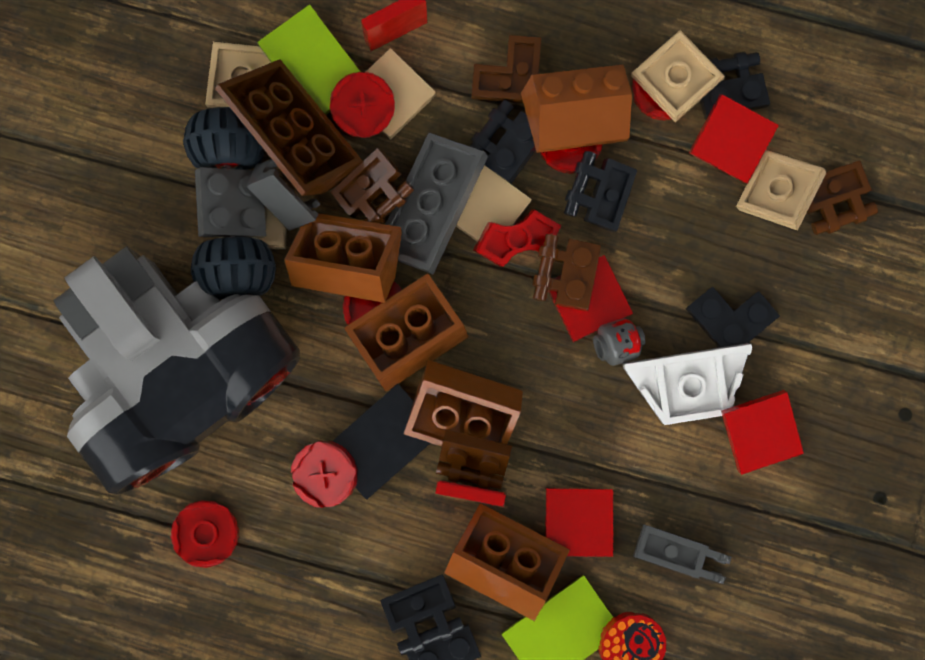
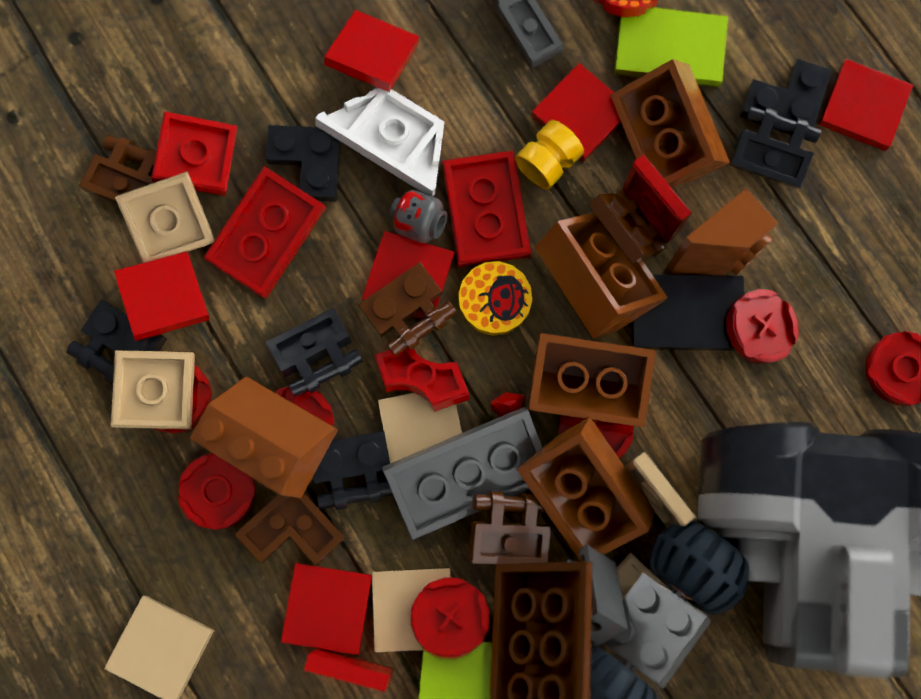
camera: 135 degrees left, 5 degrees down
none -> red tile [152,111,237,196]
none -> red tile [178,453,256,530]
none -> red tile [203,166,327,299]
none -> red tile [281,563,372,655]
none -> red tile [442,150,531,268]
none -> tile [459,261,533,336]
none -> red rock [490,392,525,417]
none -> yellow wheel [515,120,584,190]
none -> tan tile [624,452,696,528]
none -> dark orange slope [665,188,779,276]

